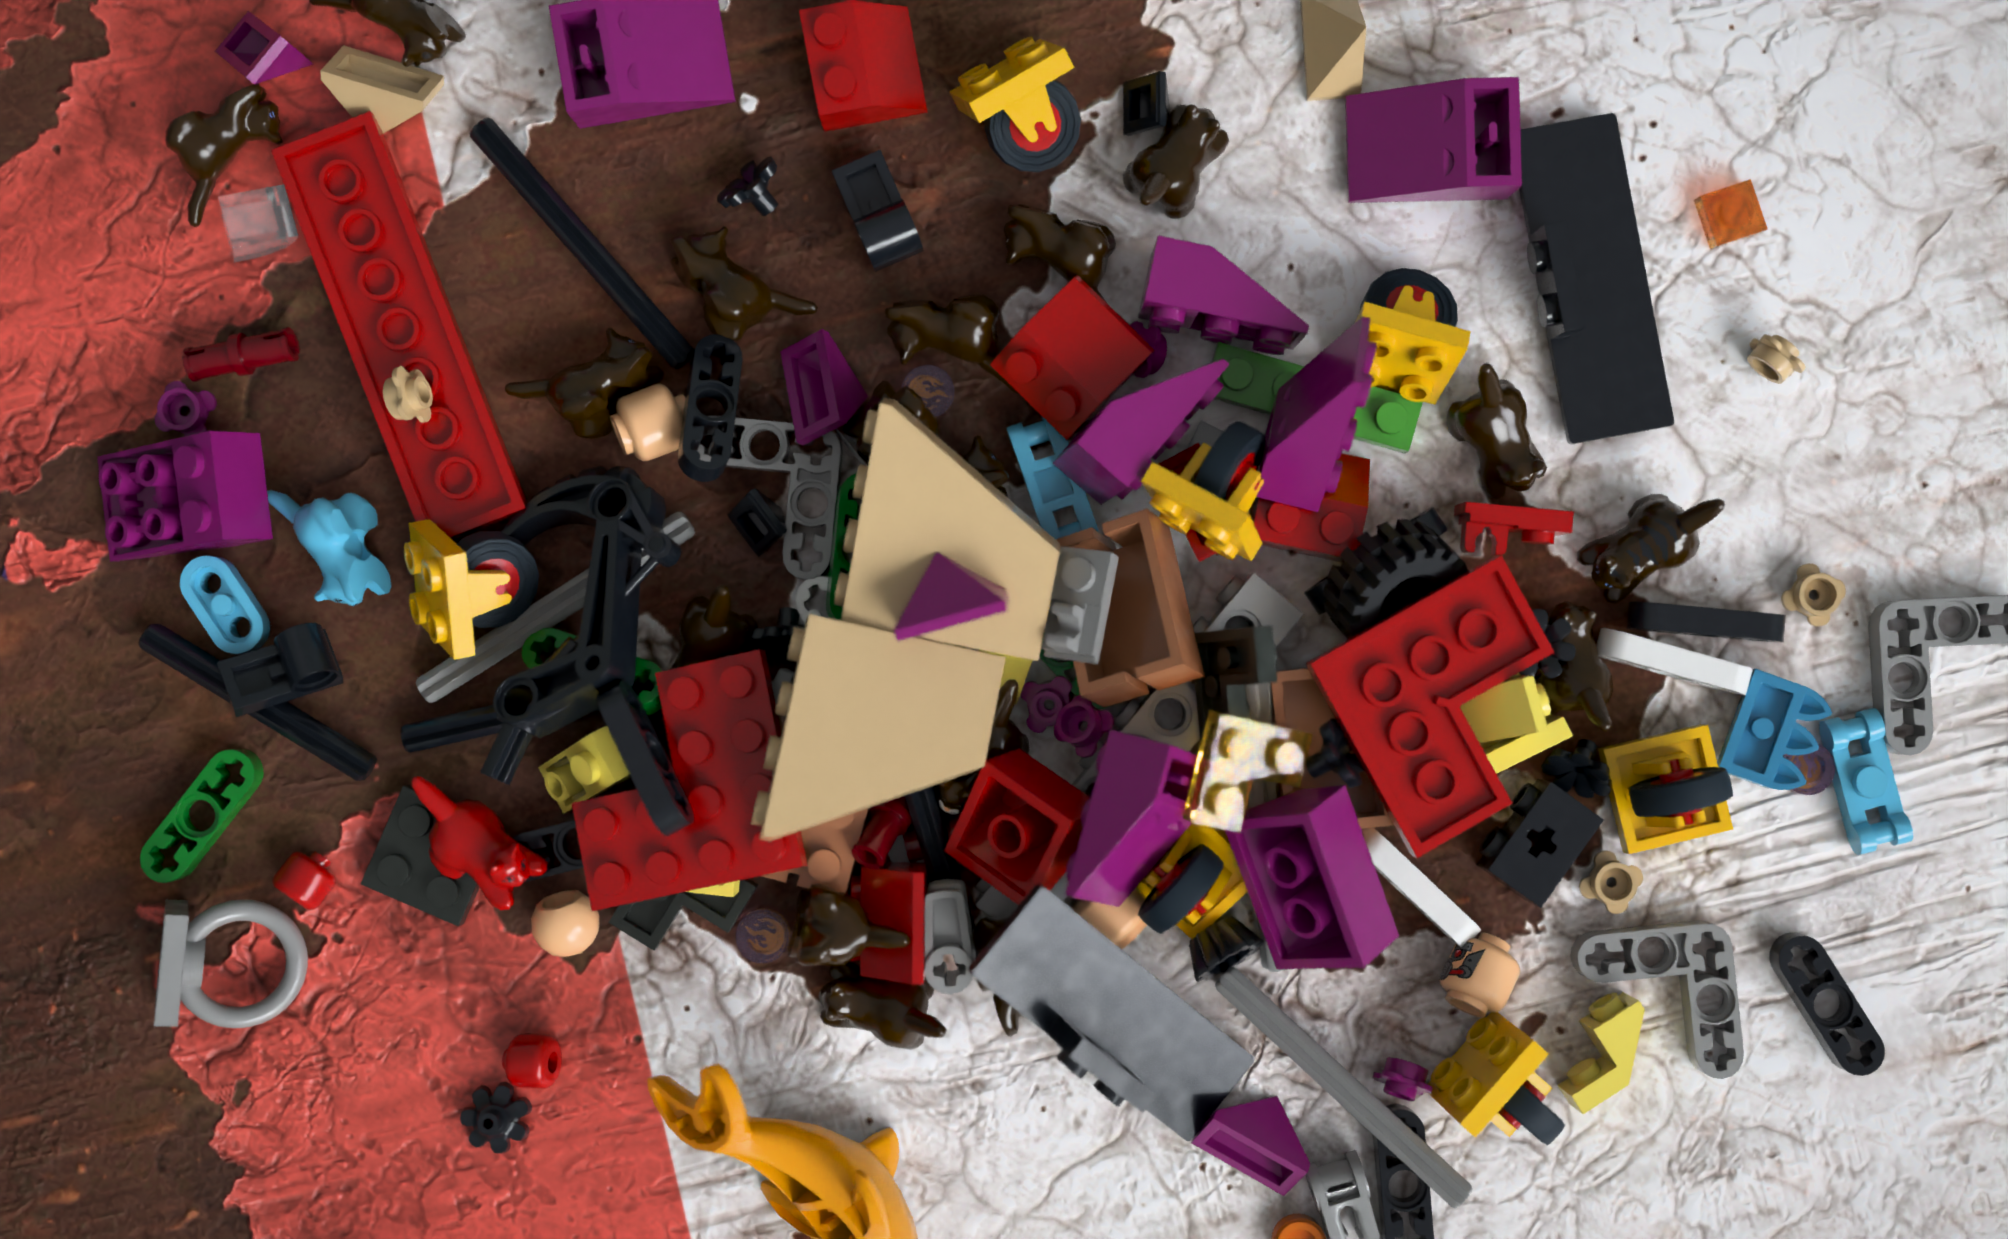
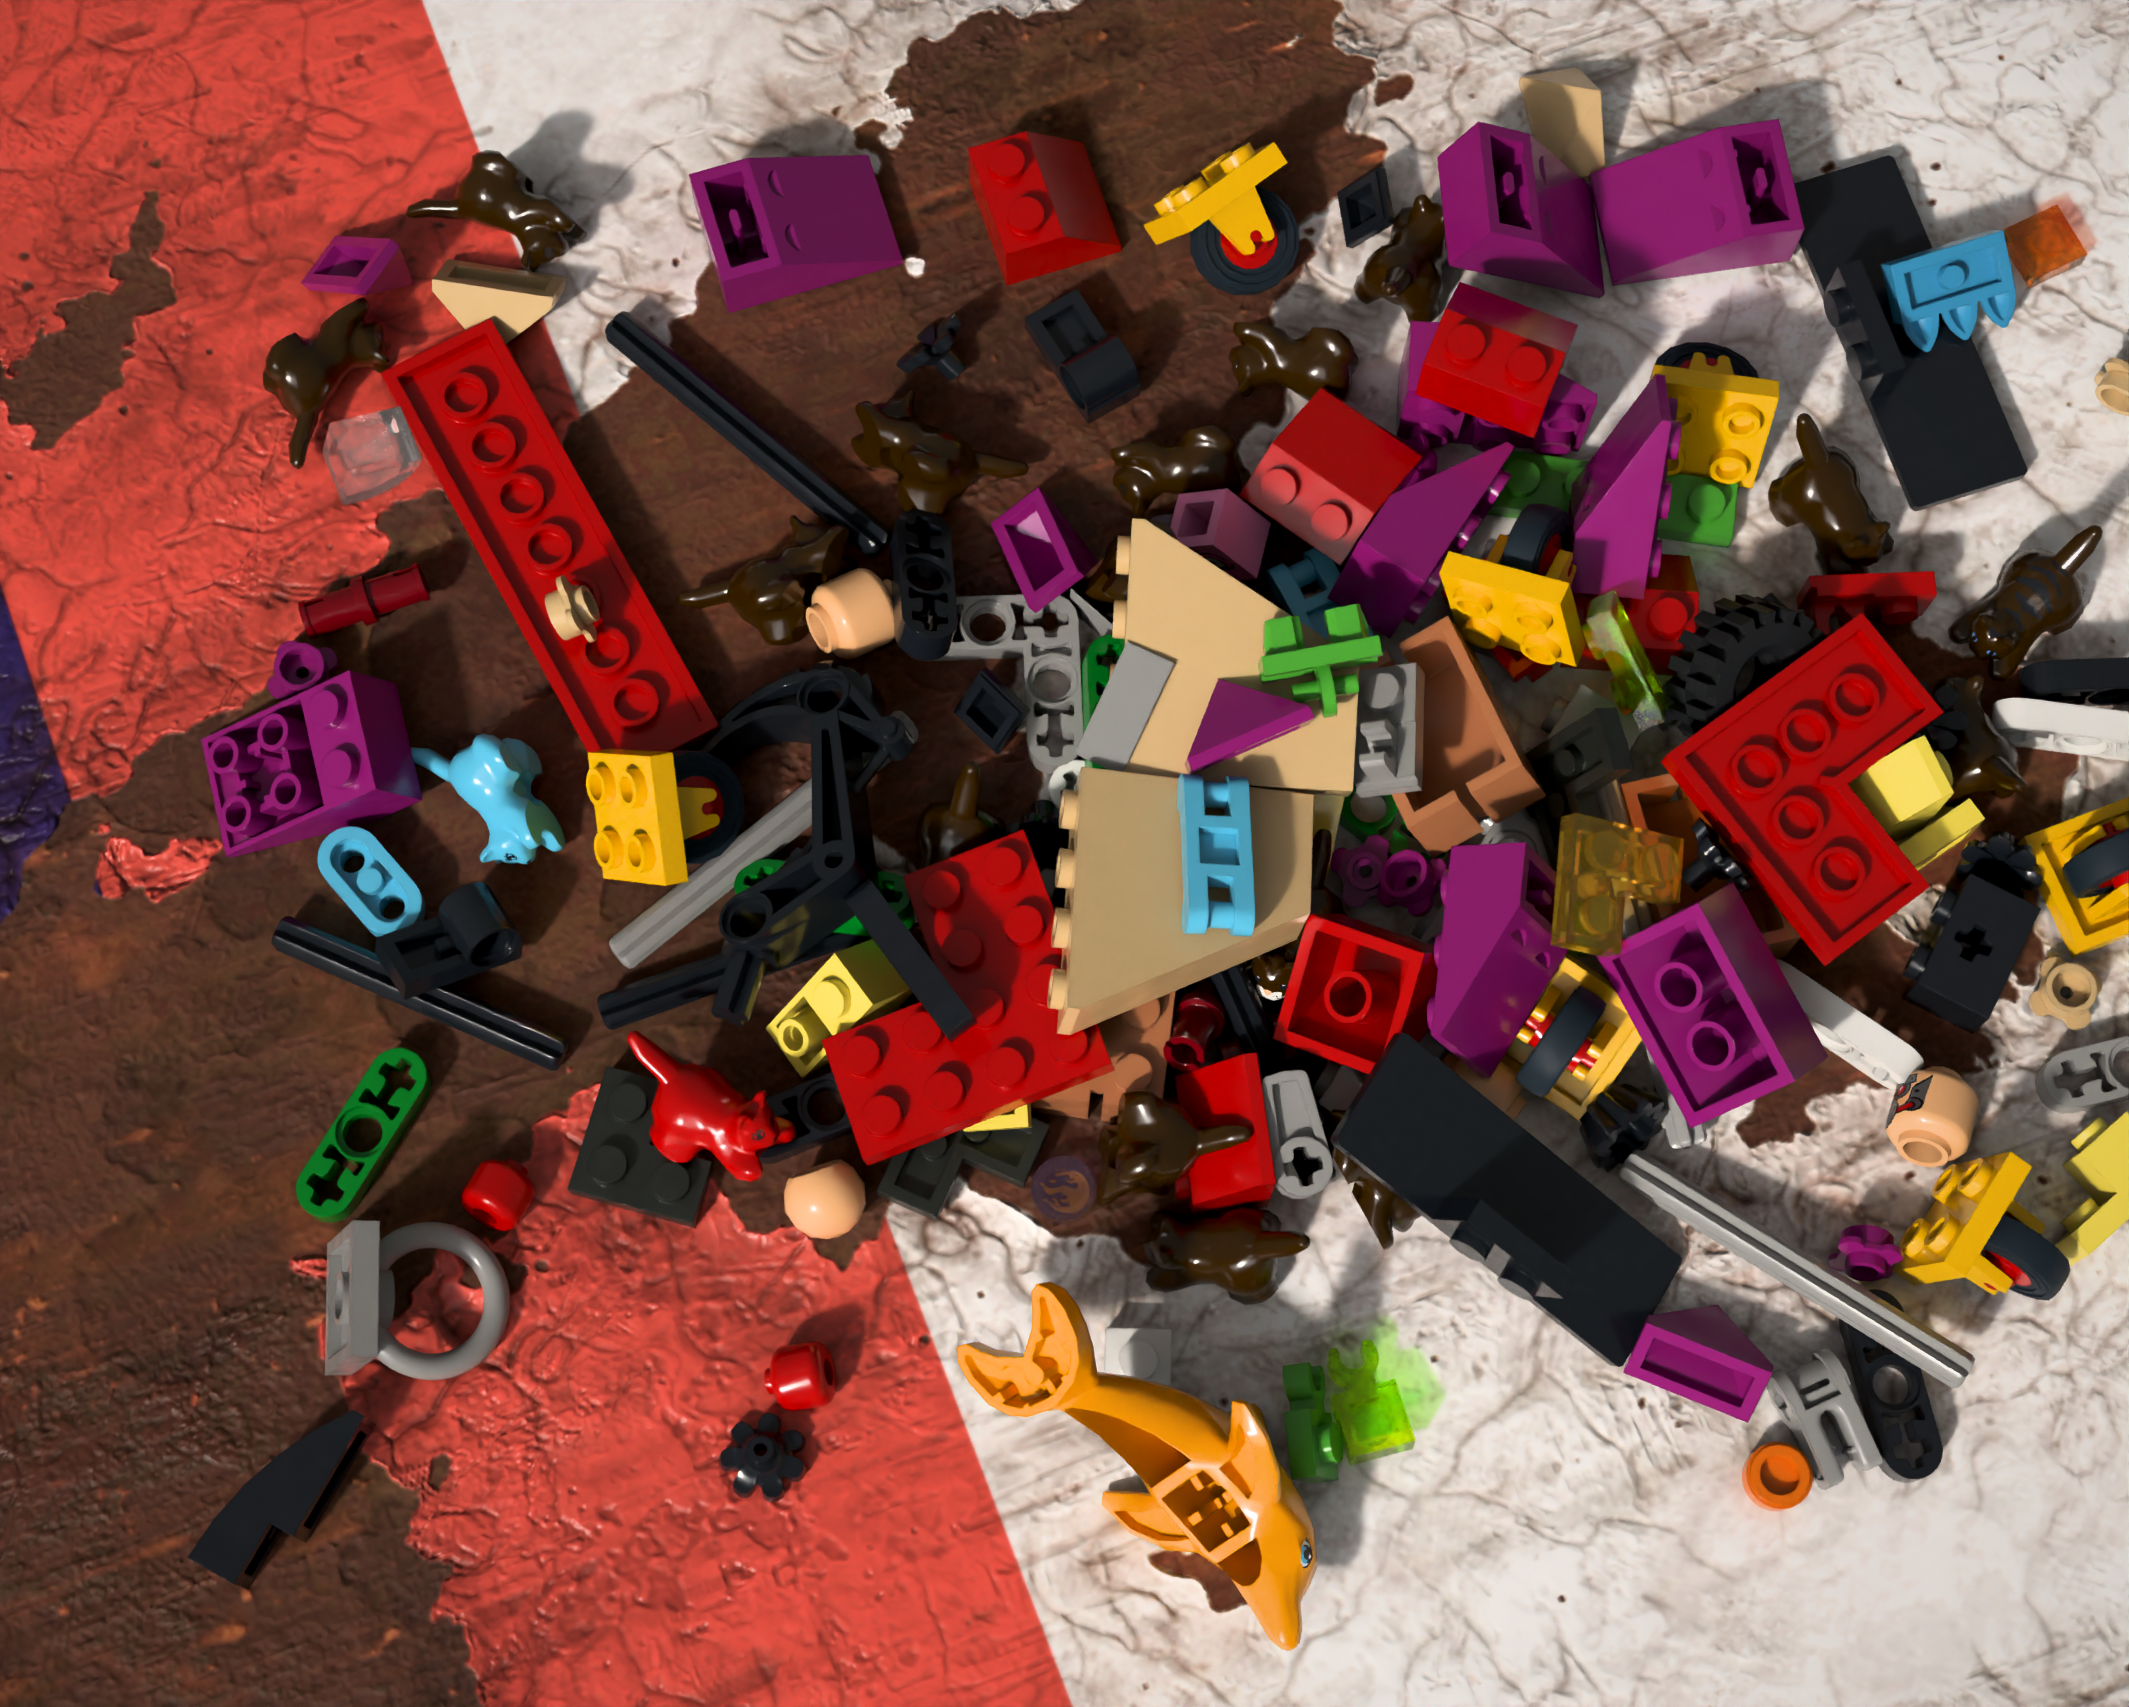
camera: 10 degrees left, 15 degrees down
none -> black slope [187,1410,376,1590]
none -> light grey sticker [1074,642,1174,771]
none -> white plate [1104,1327,1172,1386]
none -> bright pink brick [1170,488,1271,581]
none -> medium azure plate [1177,773,1255,937]
none -> bright green hips [1258,604,1383,718]
none -> bright green plate [1283,1362,1344,1484]
none -> clear neon green plate [1327,1339,1416,1466]
none -> red slope [1415,282,1578,438]
none -> magenta slope [1437,121,1605,299]
none -> clear neon green plate [1582,590,1668,731]
none -> dark azure plate [1881,229,2016,352]

